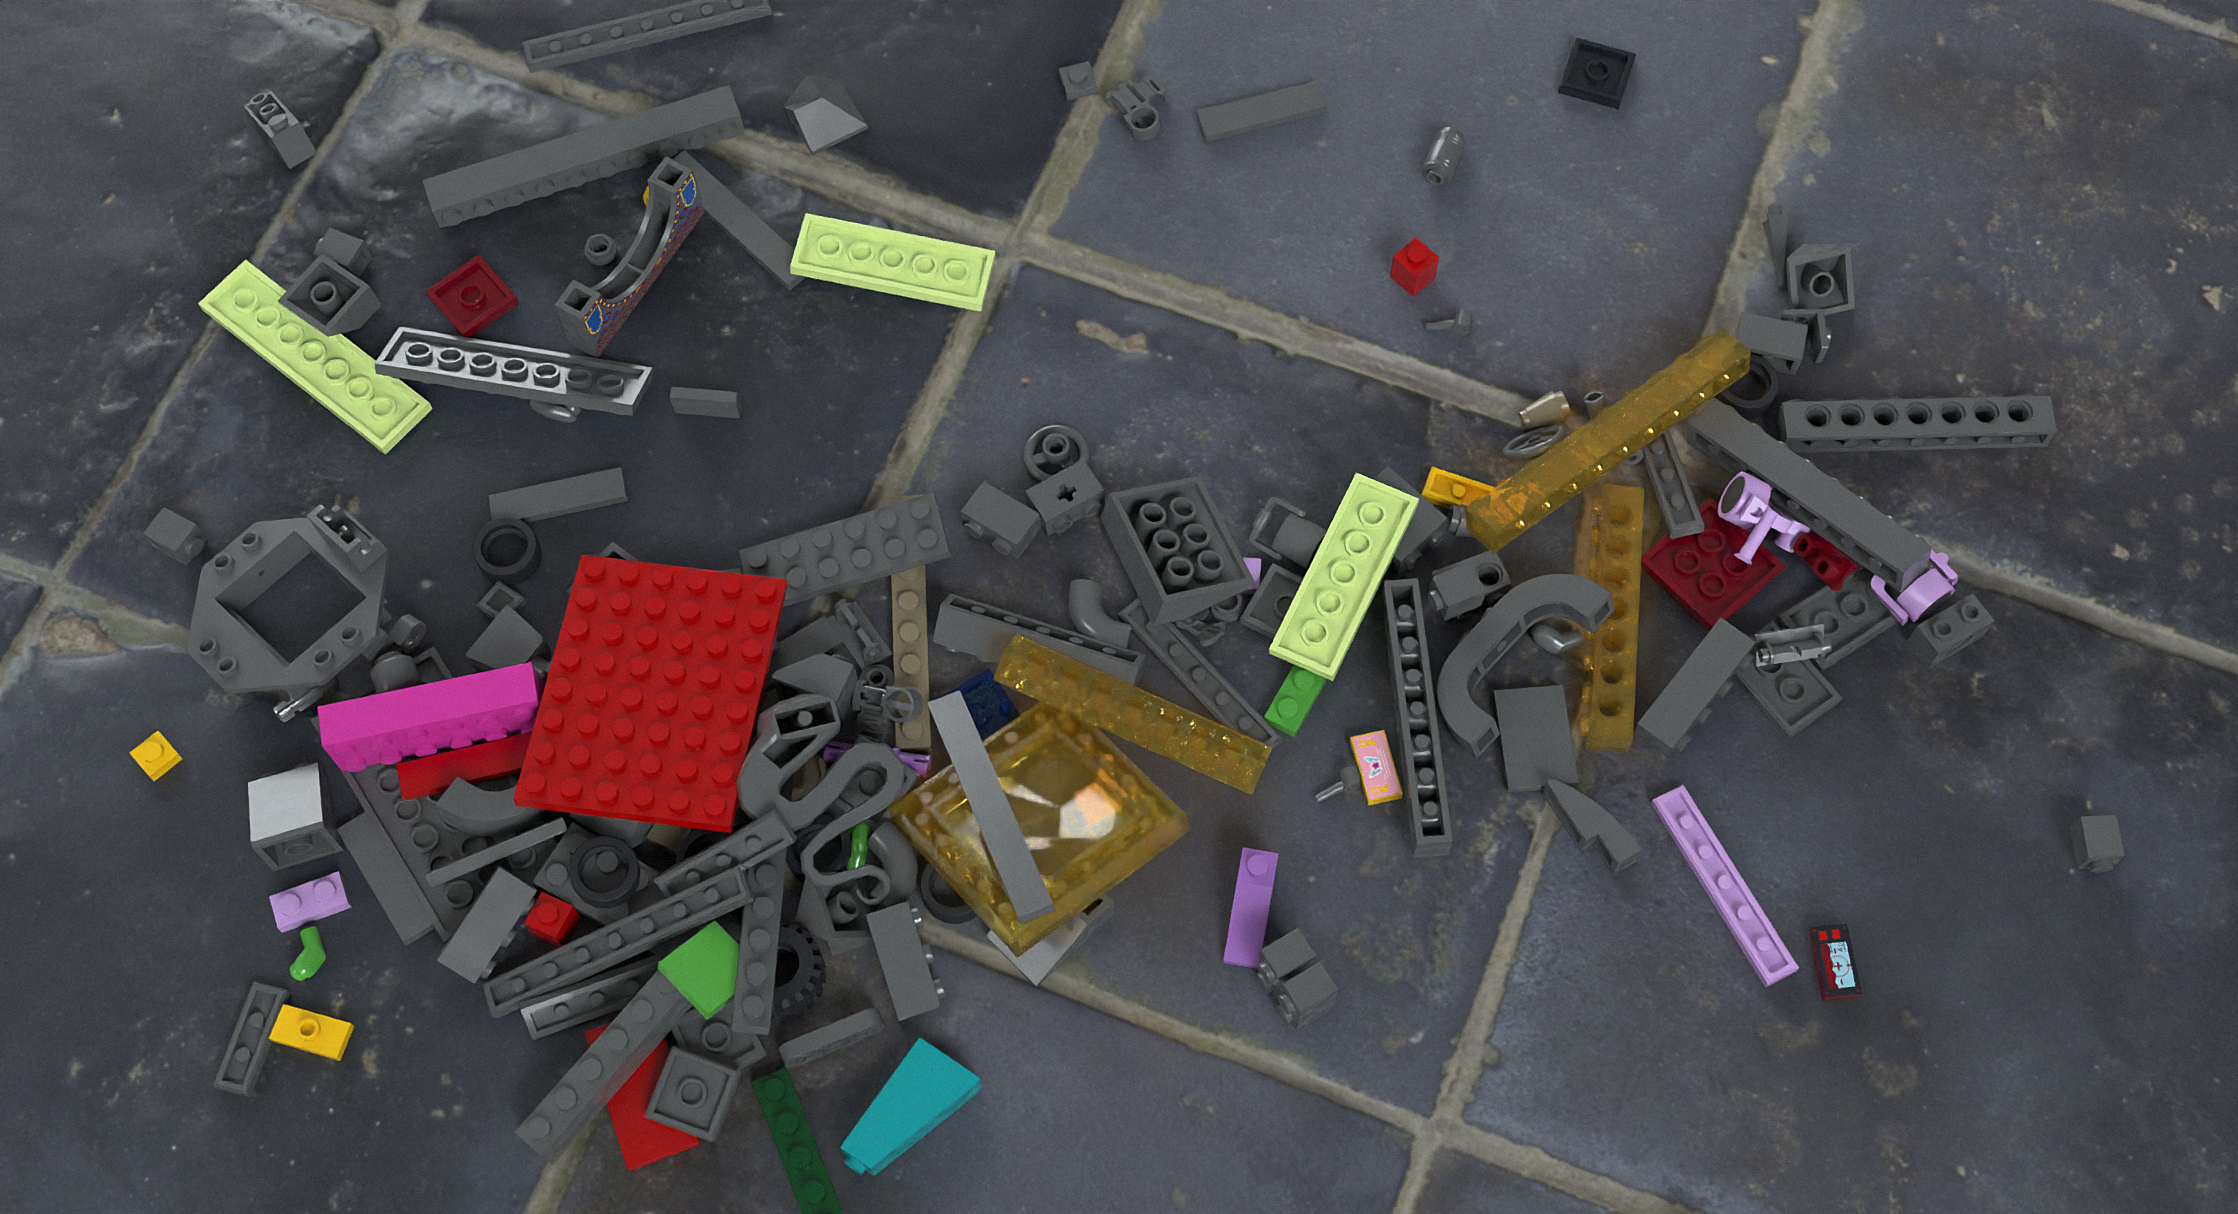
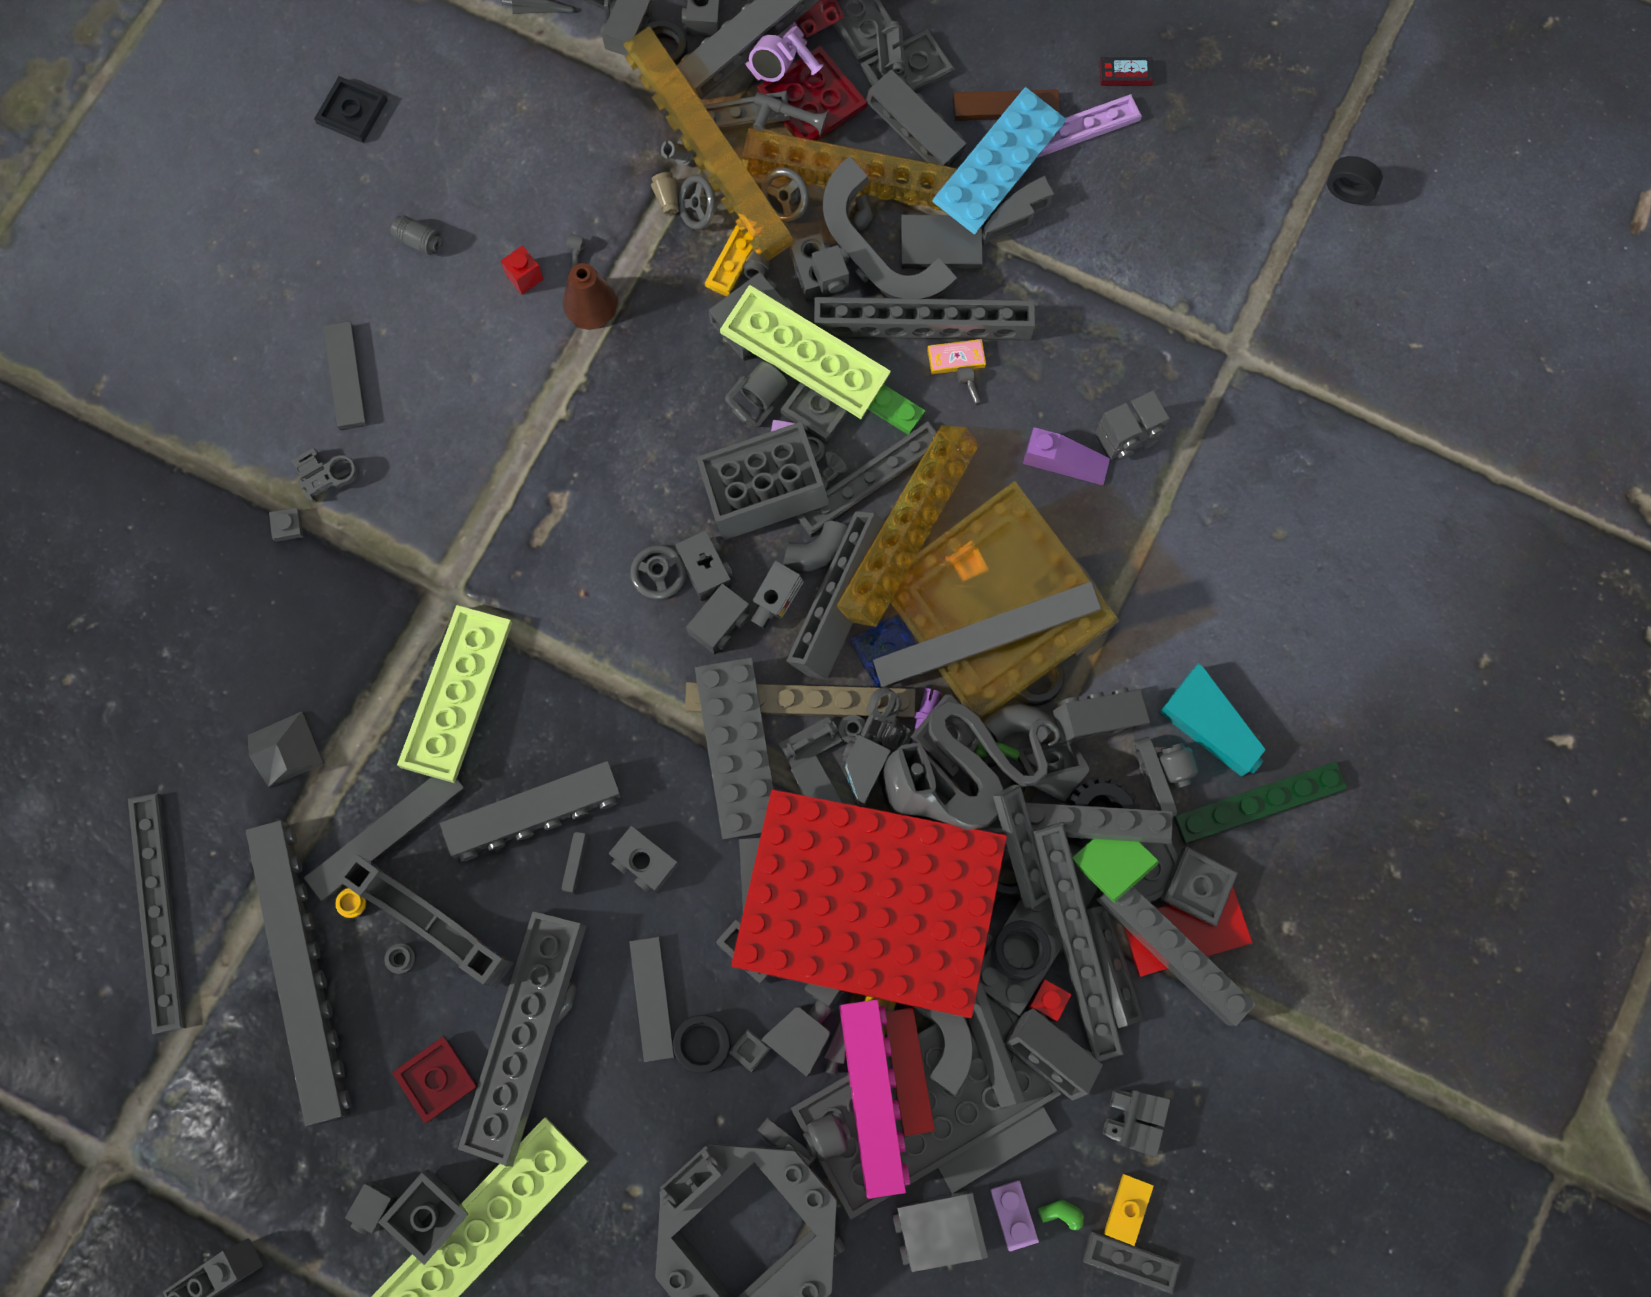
camera: 90 degrees left, 10 degrees up
none -> dark grey brick [440,761,622,862]
none -> copper cone [563,263,617,330]
none -> dark grey brick [608,826,679,893]
none -> dark grey torso [751,560,804,629]
none -> dark grey piece [753,92,829,137]
none -> dark grey piece [761,168,809,222]
none -> medium azure plate [932,87,1067,235]
none -> reddish brown tile [953,89,1060,121]
none -> dark grey hips [1102,1090,1170,1158]
none -> dark grey head [1157,743,1198,788]

